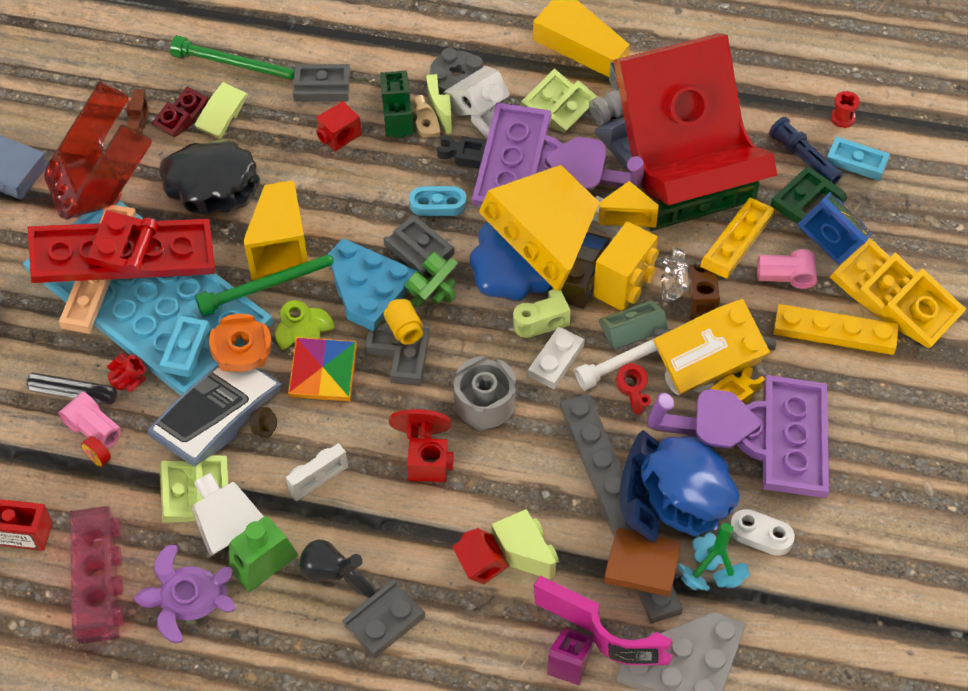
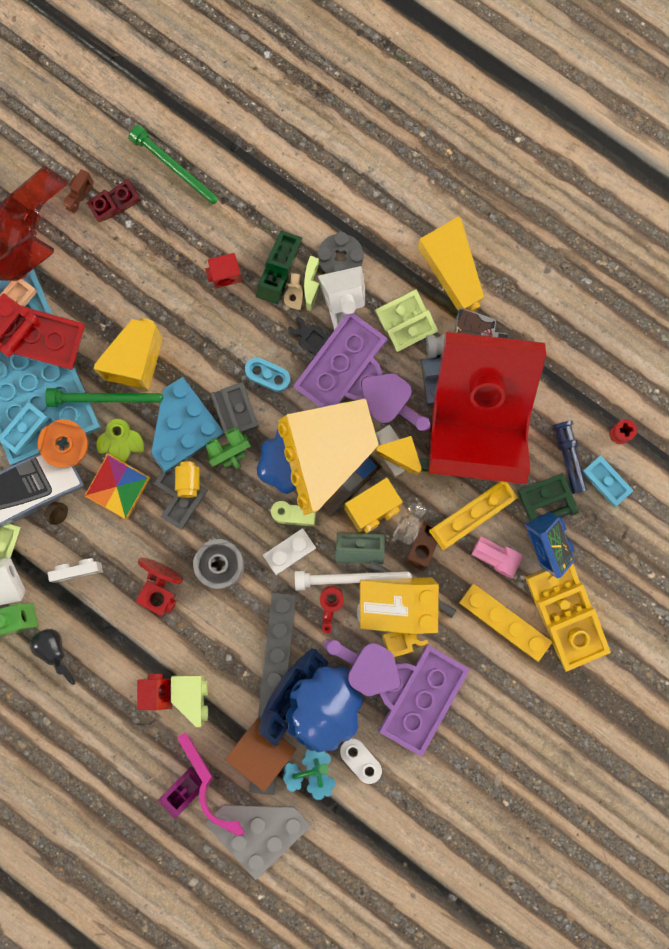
camera: 20 degrees right, 25 degrees up
black piece [159,139,260,215] -> none
yellowish green slope [195,82,248,139] -> none
dark grey plate [293,64,350,101] -> none
dark grey plate [342,579,425,659] -> none

